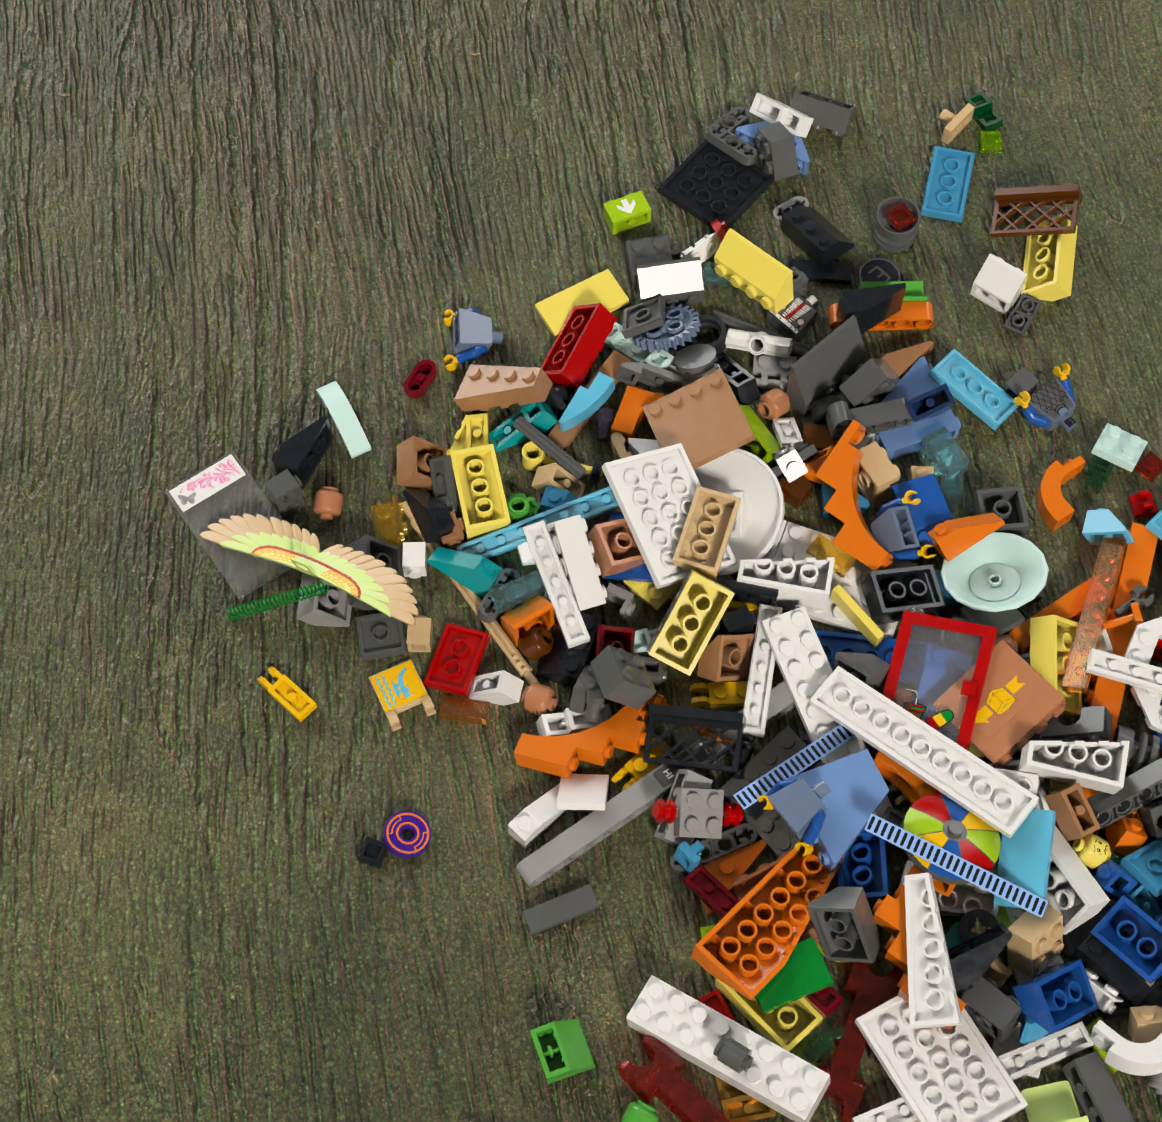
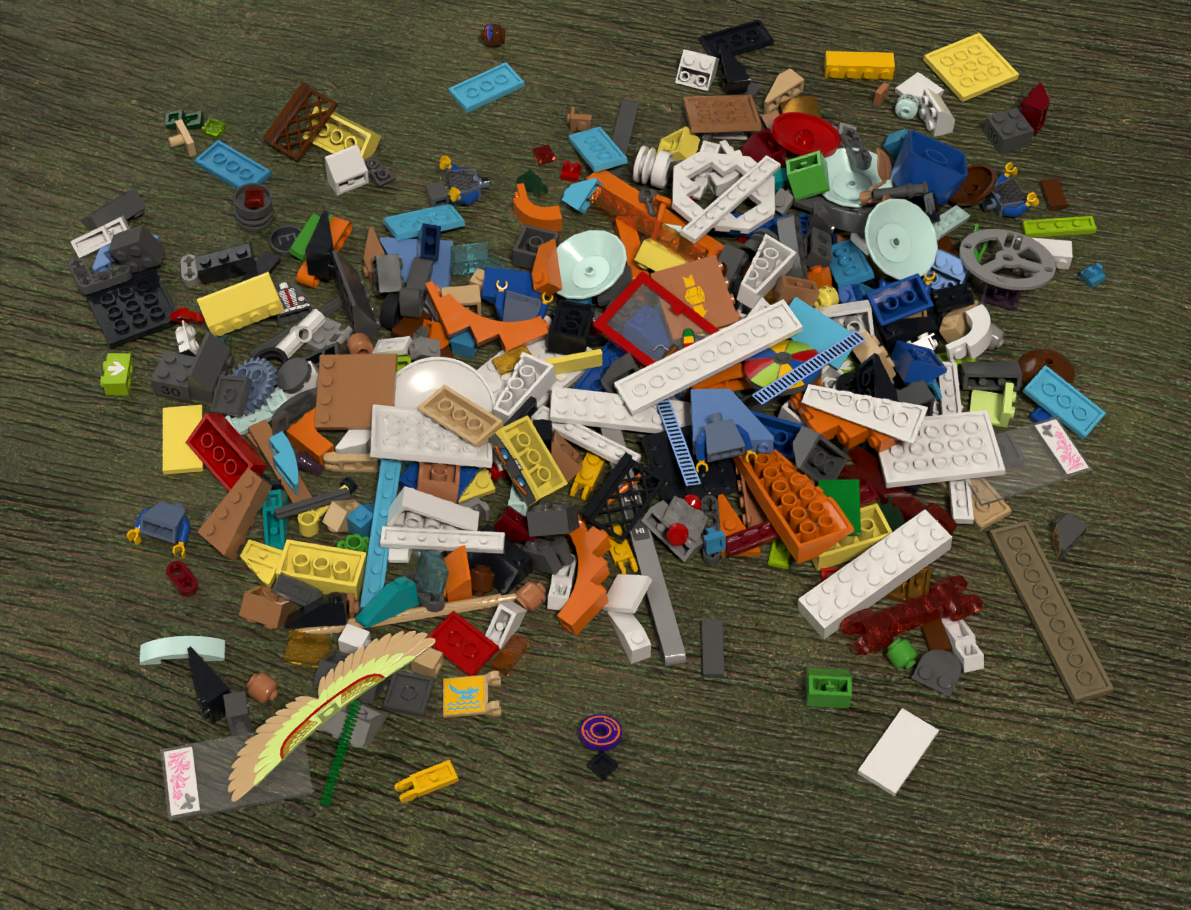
camera: 70 degrees left, 10 degrees down
dark grey brick [713,1036,754,1073] -> none
light aqua plate [1091,423,1148,472] -> none

